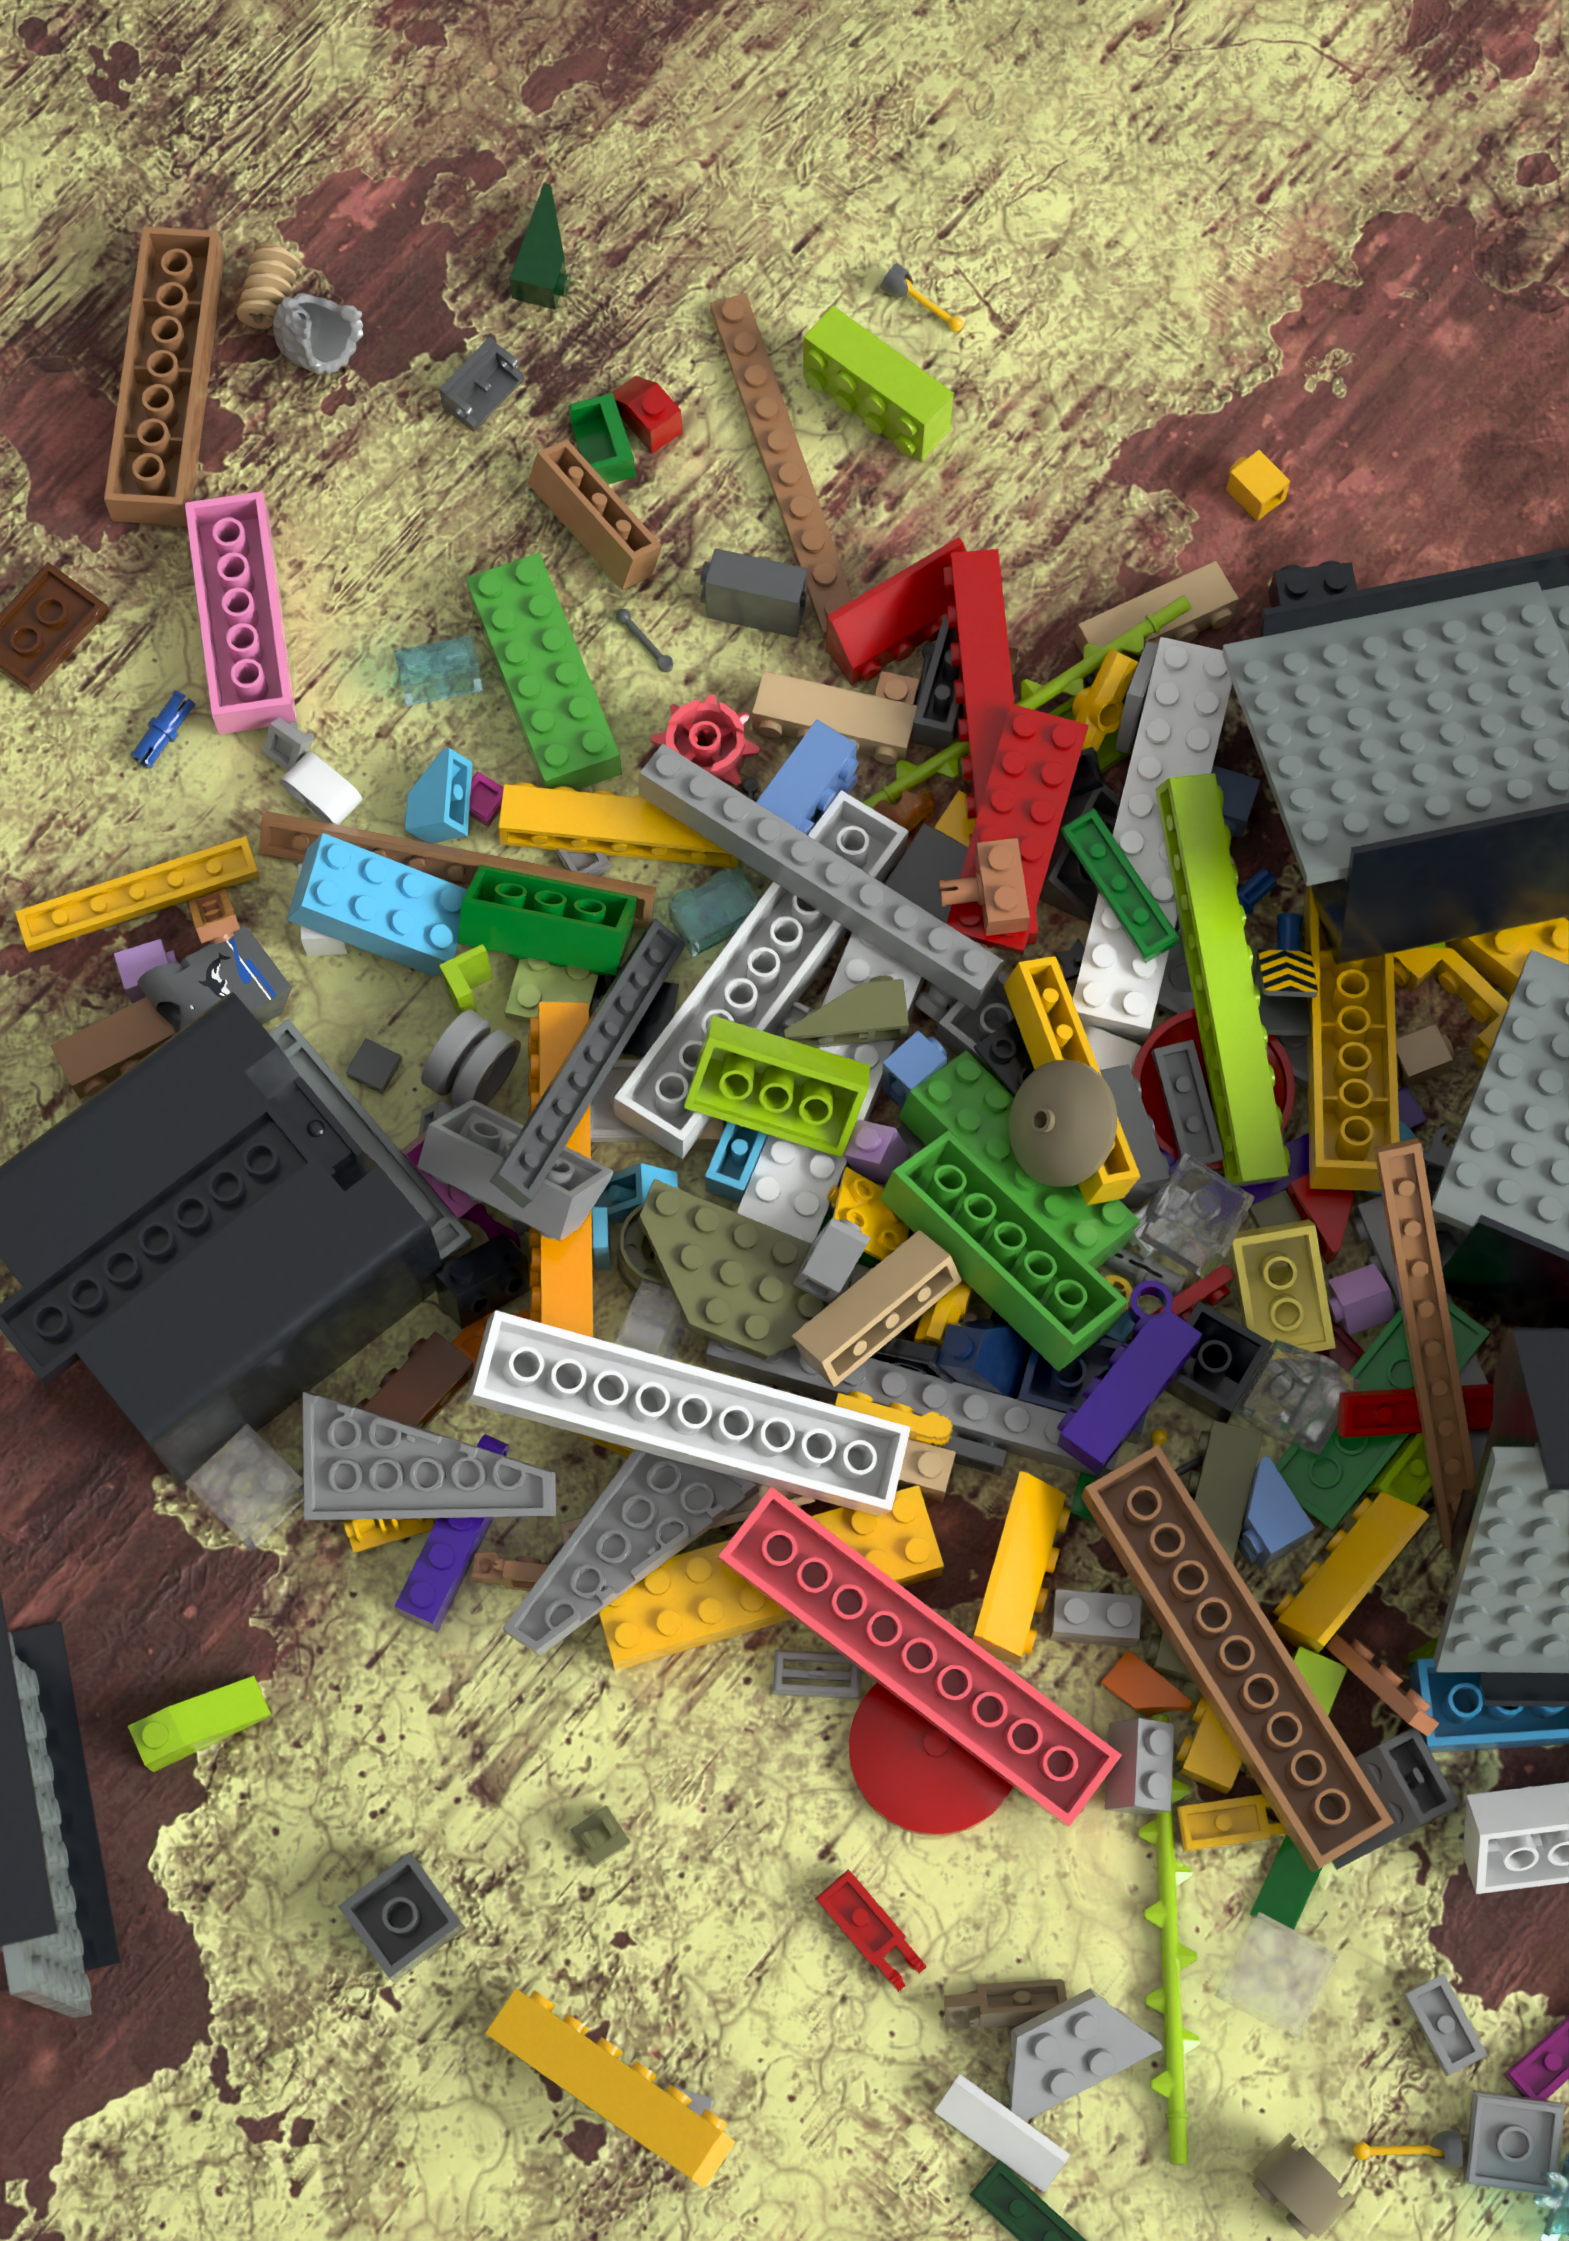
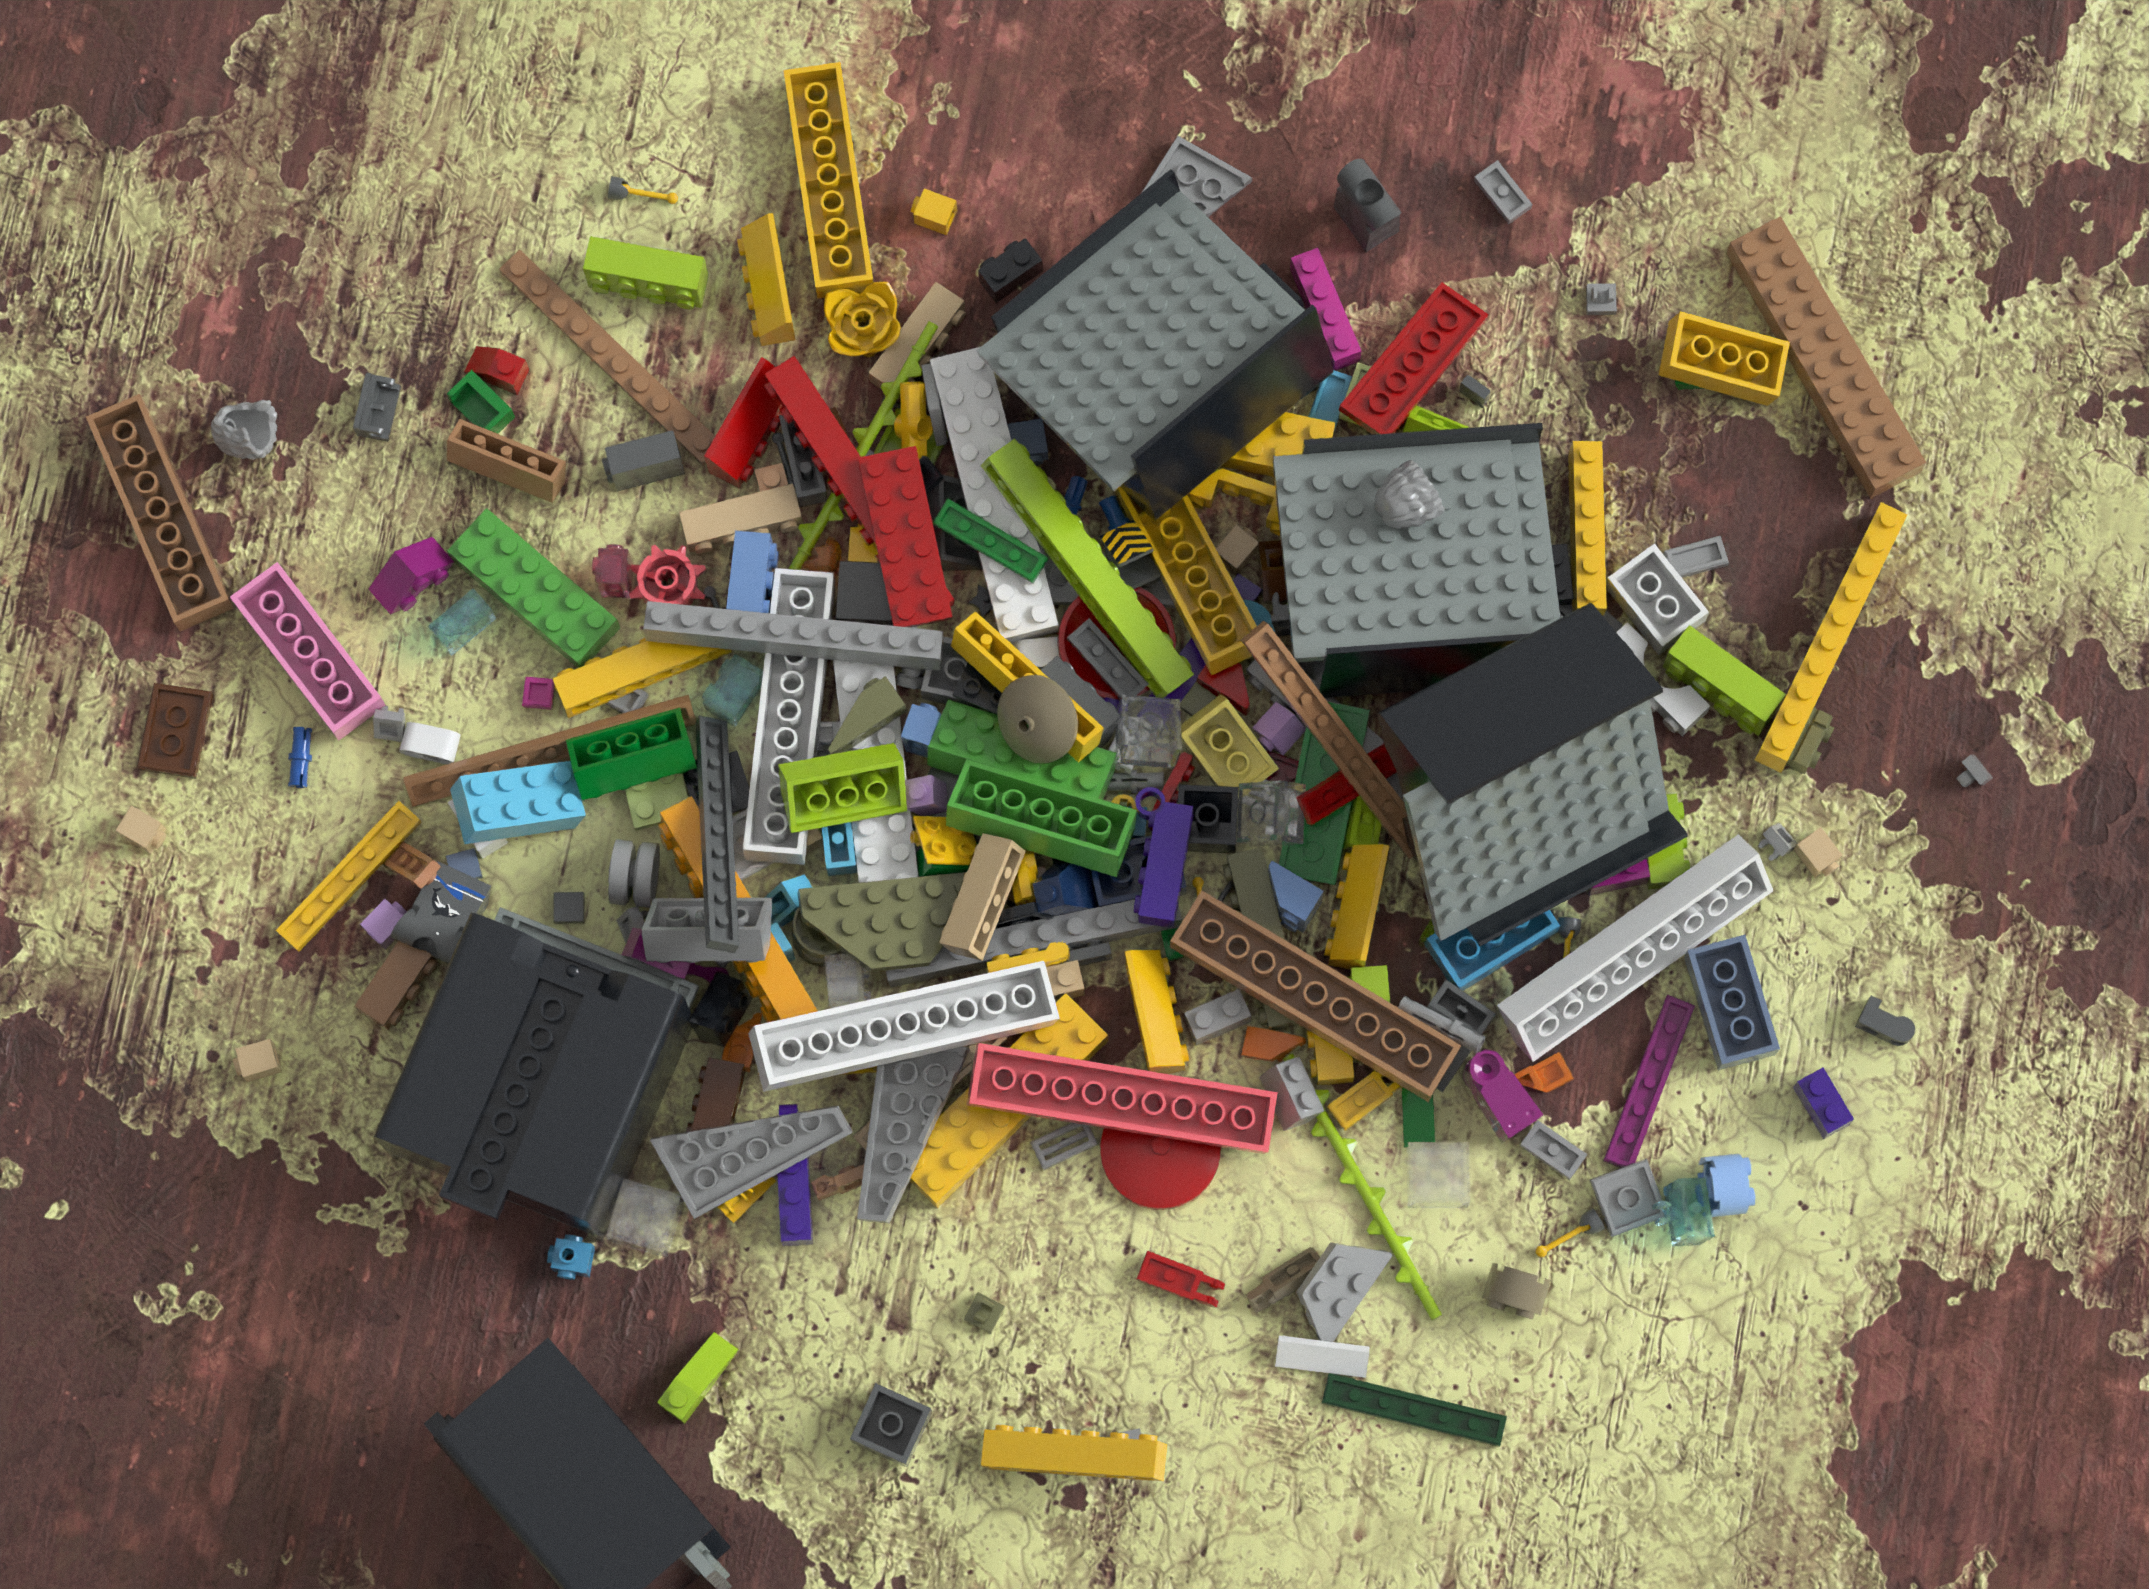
camera: 25 degrees left, 5 degrees up
tan piece [236,242,300,329] -> none
medium azure slope [405,748,473,843] -> none
lime panel [439,944,493,1016] -> none
dark green slope [510,183,571,310] -> none
dark grey hinge [616,609,673,672] -> none
light grey slope [792,1217,871,1304] -> none
nougat brick [938,838,1030,936] -> none
nougat plate [1326,1634,1439,1737] -> none
none -> magenta brick [368,537,454,615]
none -> sand blue tile [446,848,483,879]
none -> dark azure brick [547,1235,595,1280]
none -> clear pink brick [592,544,633,598]
none -> yellow slope [737,213,796,346]
none -> yellow brick [783,62,874,299]
none -> yellow brick [824,282,901,357]
none -> reddish brown slope [1259,540,1287,602]
none -> light grey pin [1398,996,1486,1054]
none -> magenta piece [1462,1050,1543,1143]
none -> orange slope [1514,1052,1574,1093]

